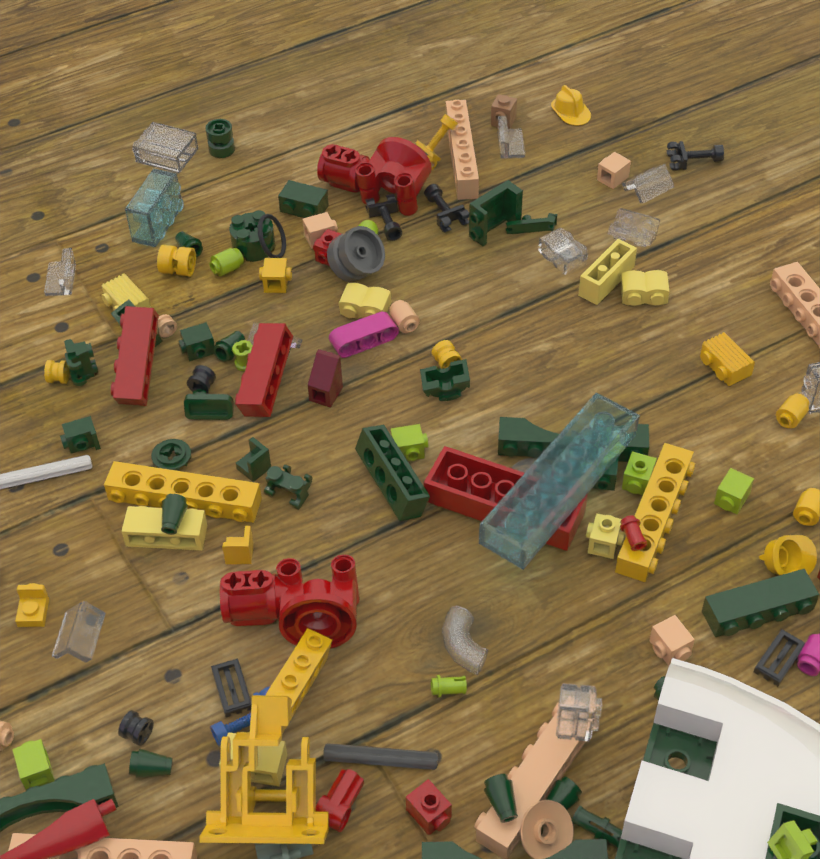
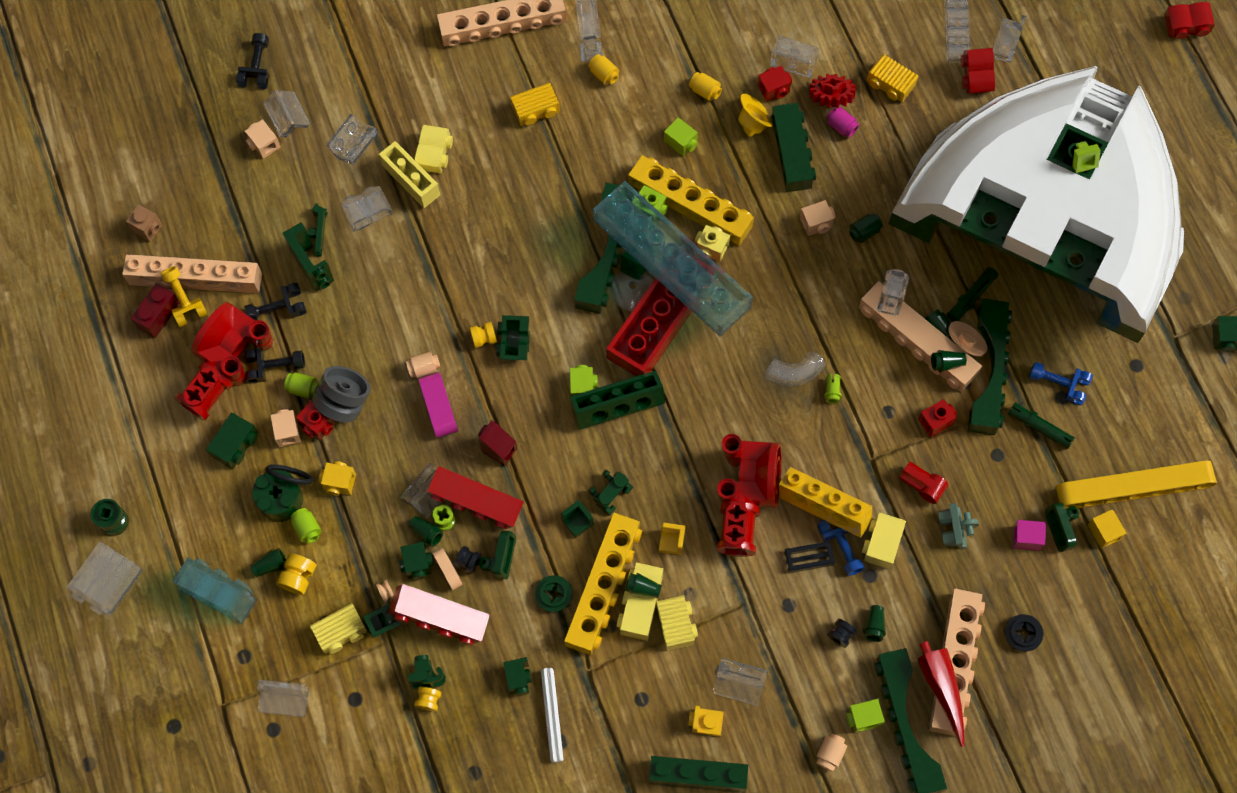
camera: 80 degrees left, 20 degrees up
yellow container [200,695,329,844] -> none
dark grey axle [323,743,438,770] -> none
light yellow brick [339,283,391,319] -> none
clear panel [497,116,525,159] -> none
yellow piece [551,85,591,126] -> none
red pin [620,515,647,551] -> none
black tile [753,629,805,687] -> none
none -> dark red brick [131,283,180,338]
none -> light nougat beam [432,547,463,591]
none -> light yellow brick [656,595,698,651]

